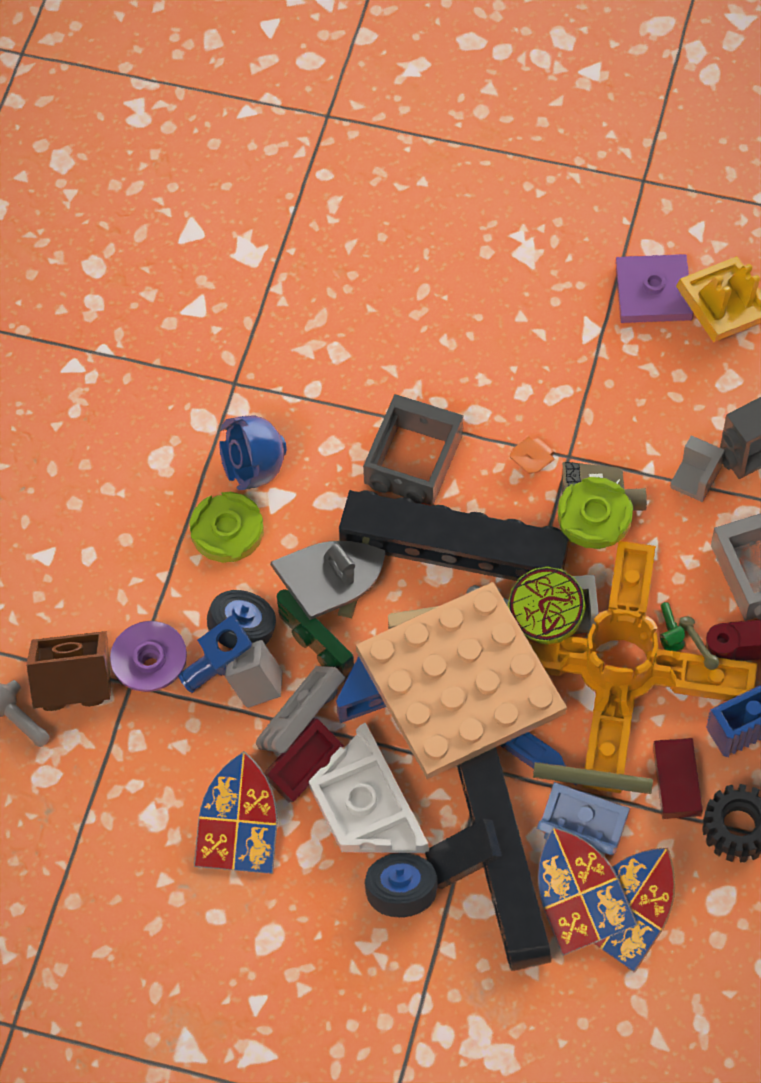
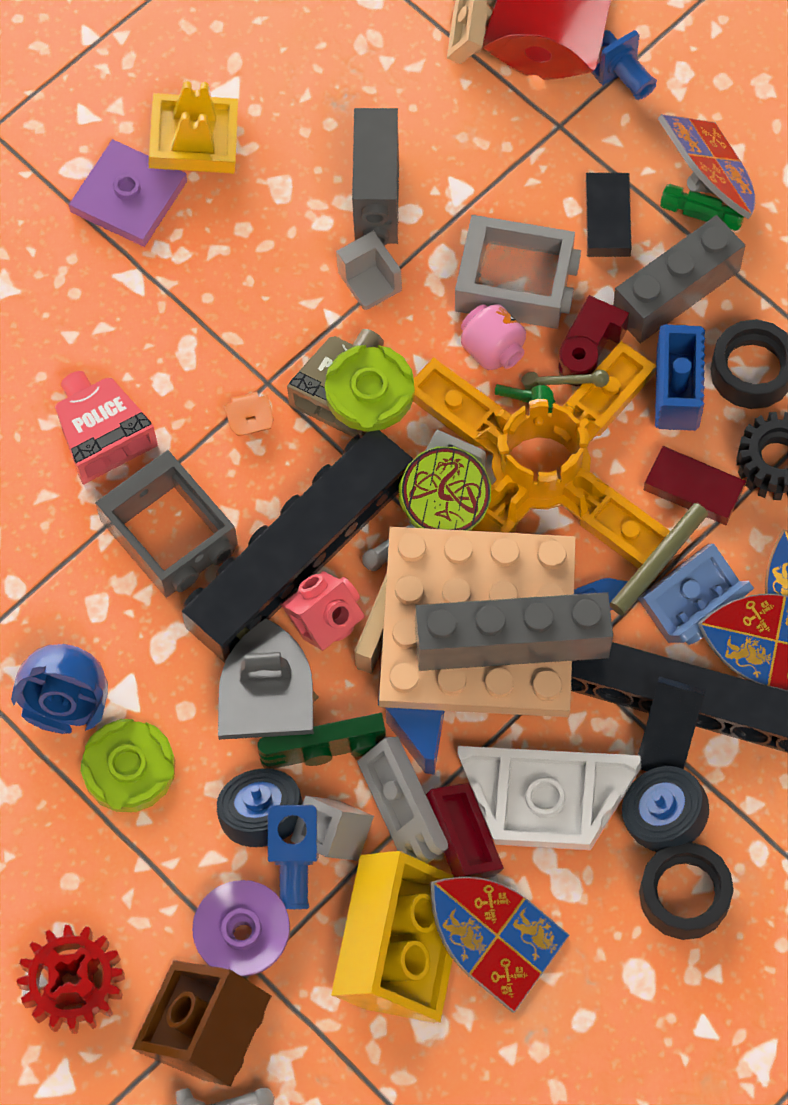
camera: 60 degrees left, 5 degrees up
none -> red gear [16,924,125,1034]
none -> coral torso [55,371,158,485]
none -> coral brick [281,571,365,651]
none -> yellow slope [331,851,454,1023]
none -> dark grey brick [415,592,613,671]
none -> bright pink head [461,304,526,370]
none -> black tyre [639,842,734,940]

